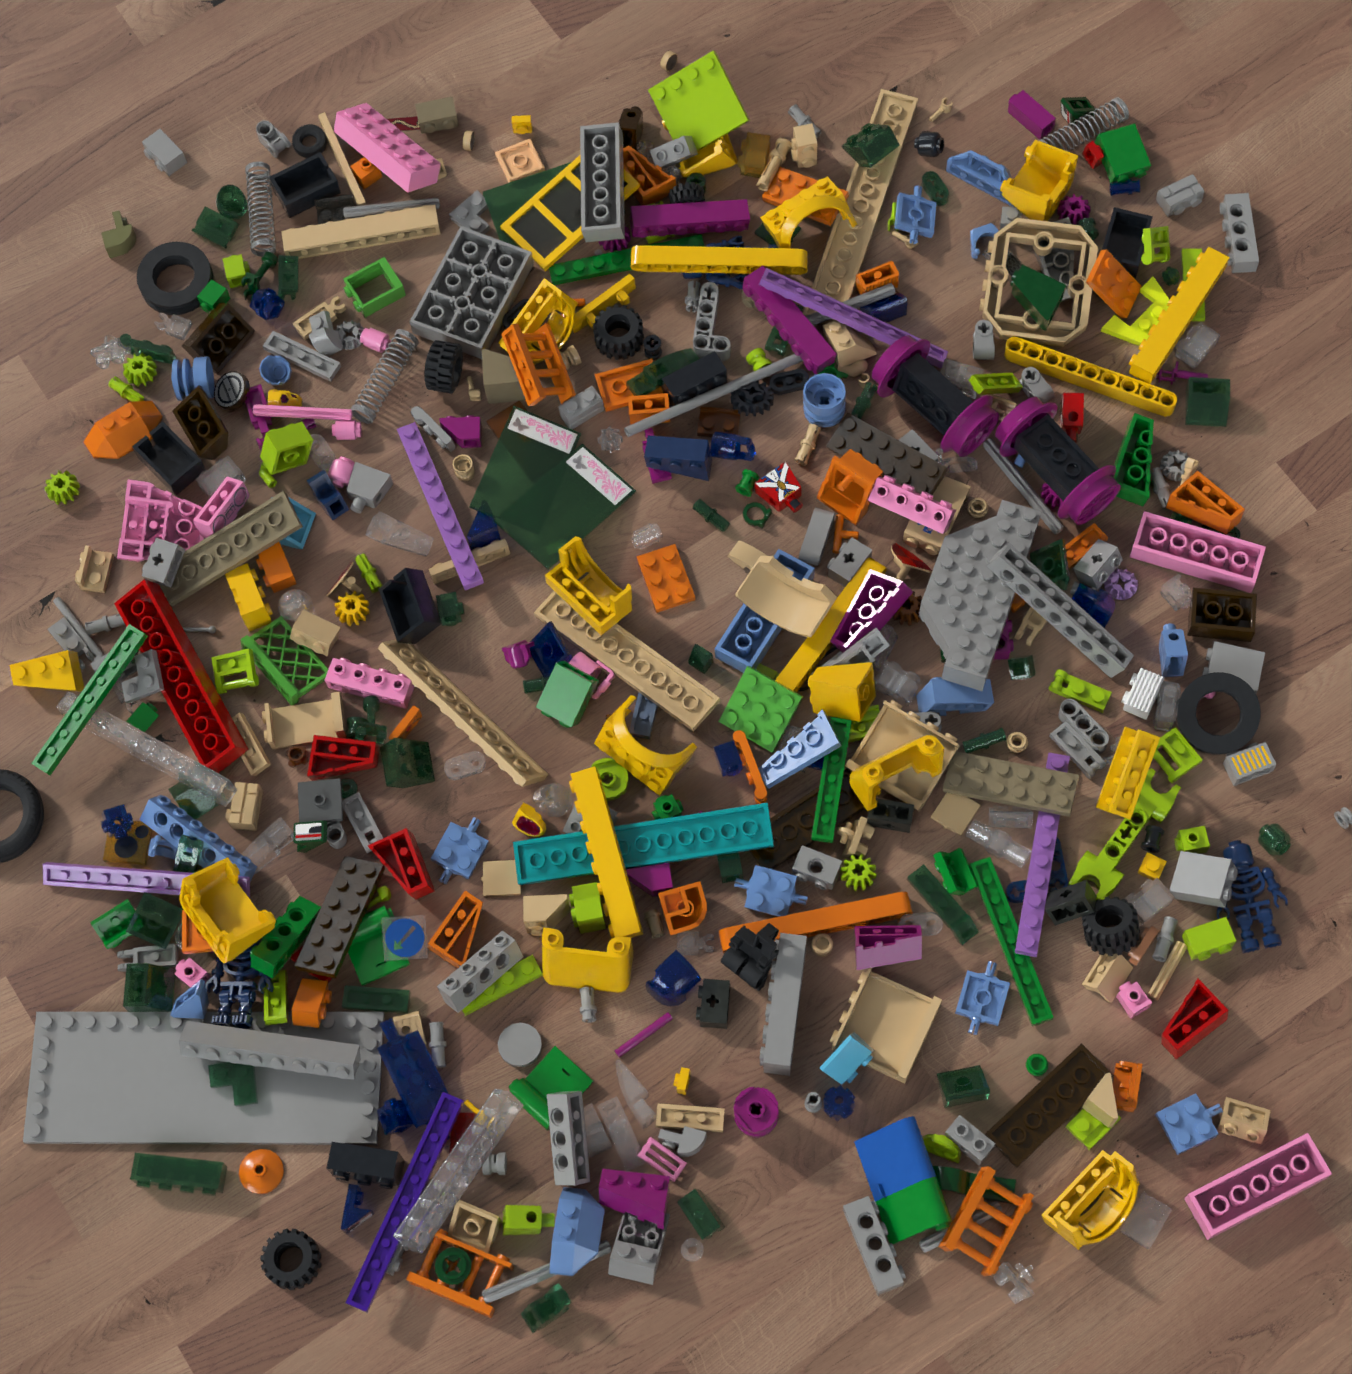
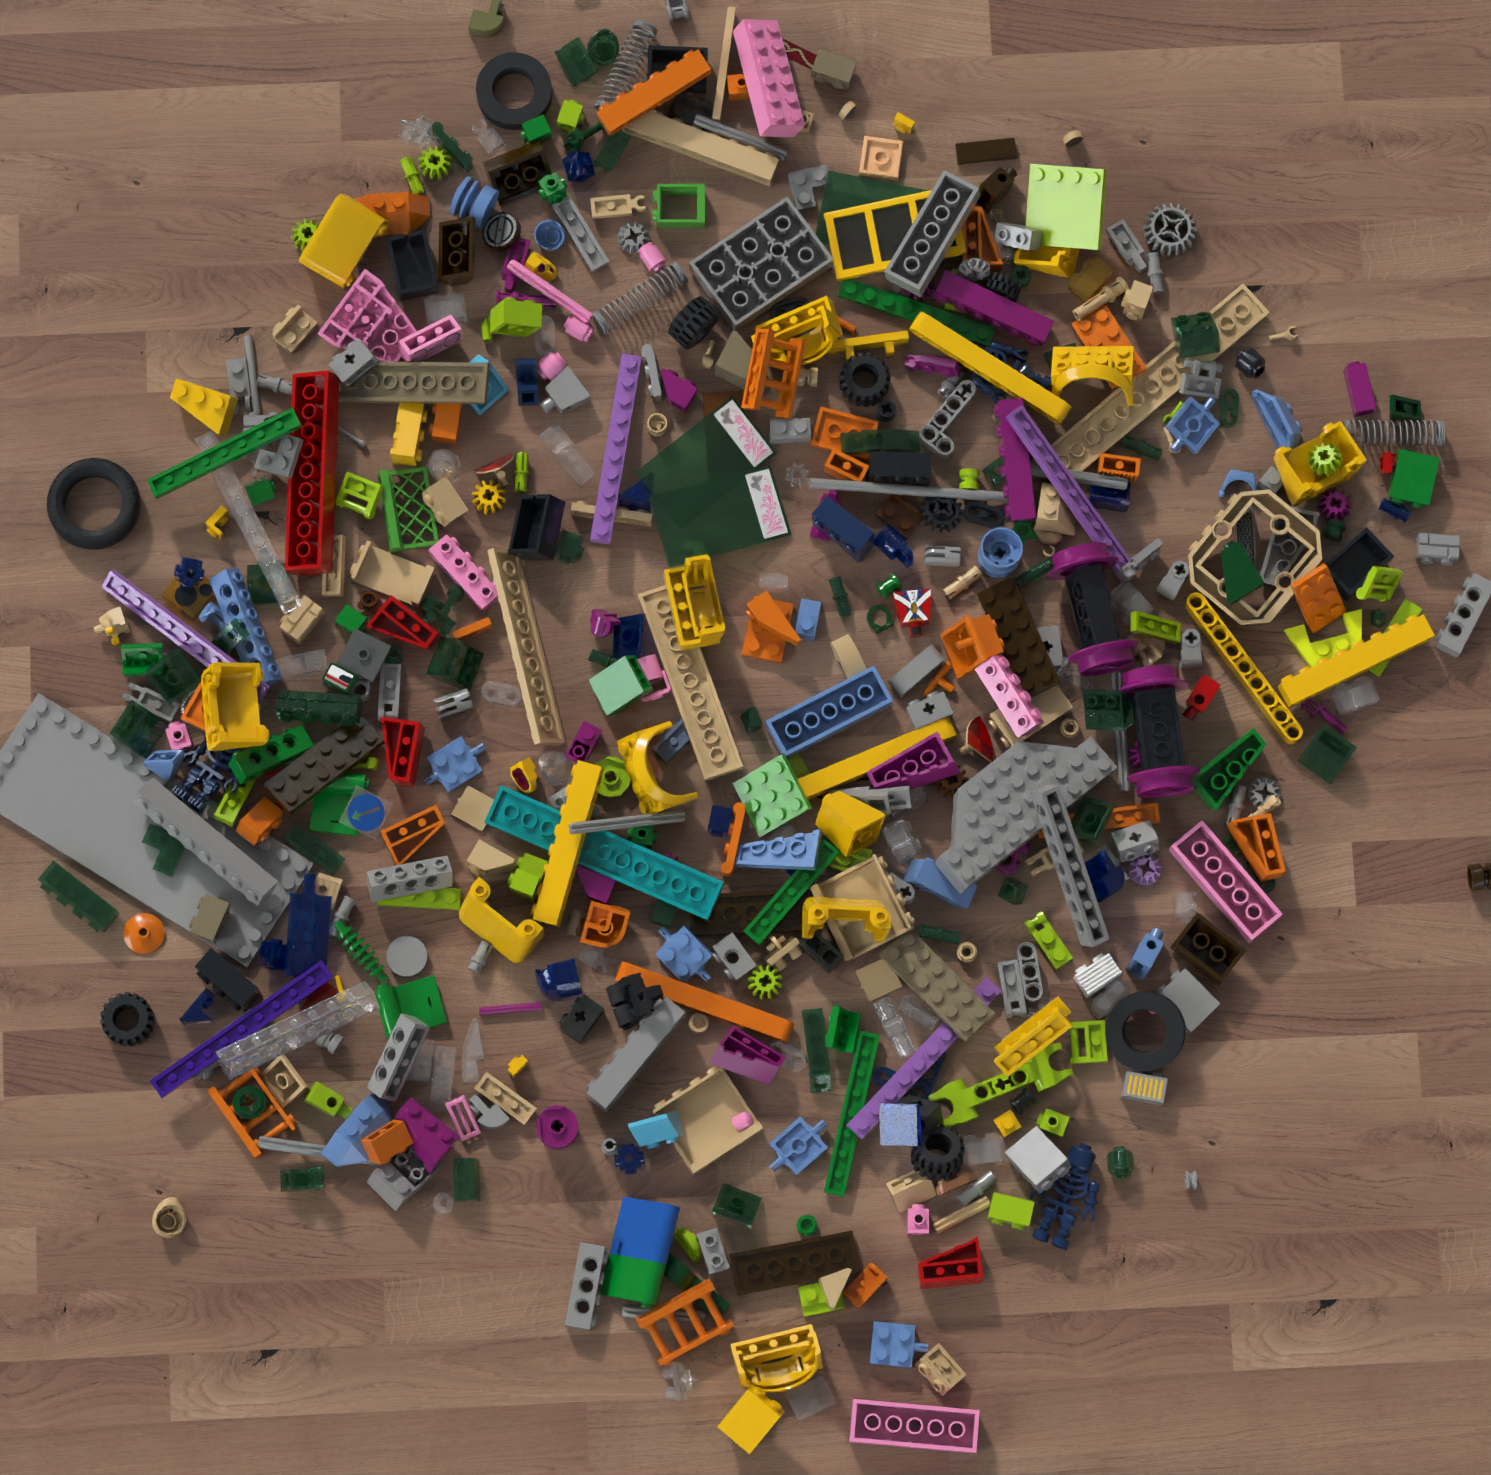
camera: 20 degrees right, 10 degrees up
black tyre [292,124,327,158] -> none
light grey brick [309,310,343,357] -> none
tan panel [735,555,837,637] -> none
none -> tan piece [94,607,131,645]
none -> dark tan brick [189,894,232,944]
none -> yellow bracket [205,505,229,540]
none -> clear green brick [276,690,362,726]
none -> yellow windscreen [299,194,388,289]
none -> green piece [334,920,388,983]
none -> green brick [335,604,368,634]
none -> orange brick [361,1120,413,1165]
none -> light grey arm [433,688,473,719]
none -> green brick [538,172,568,208]
none -> magenta slope [565,721,602,763]
none -> light grey axle [568,810,685,834]
none -> orange brick [597,49,711,136]
none -> yellow slope [717,1385,784,1454]
none -> bright pink piece [732,1112,753,1132]
none -> orange slope [745,591,801,647]
none -> medium blue slope [795,598,821,642]
none -> clear blue tile [879,1103,921,1146]
none -> magenta hinge [904,354,961,377]
none -> light grey arm [924,545,961,567]
none -> dark brown tile [955,138,1017,165]
none -> light grey gear [958,258,990,282]
none -> clear green slope [1083,689,1133,731]
none -> light grey hinge [1106,219,1147,274]
none -> light grey hinge [1118,538,1164,581]
none -> clear green pin [1121,435,1163,461]
none -> light grey gear [1143,203,1197,257]
none -> light grey plate [1179,358,1223,399]
none -> lime gear [1308,442,1343,477]

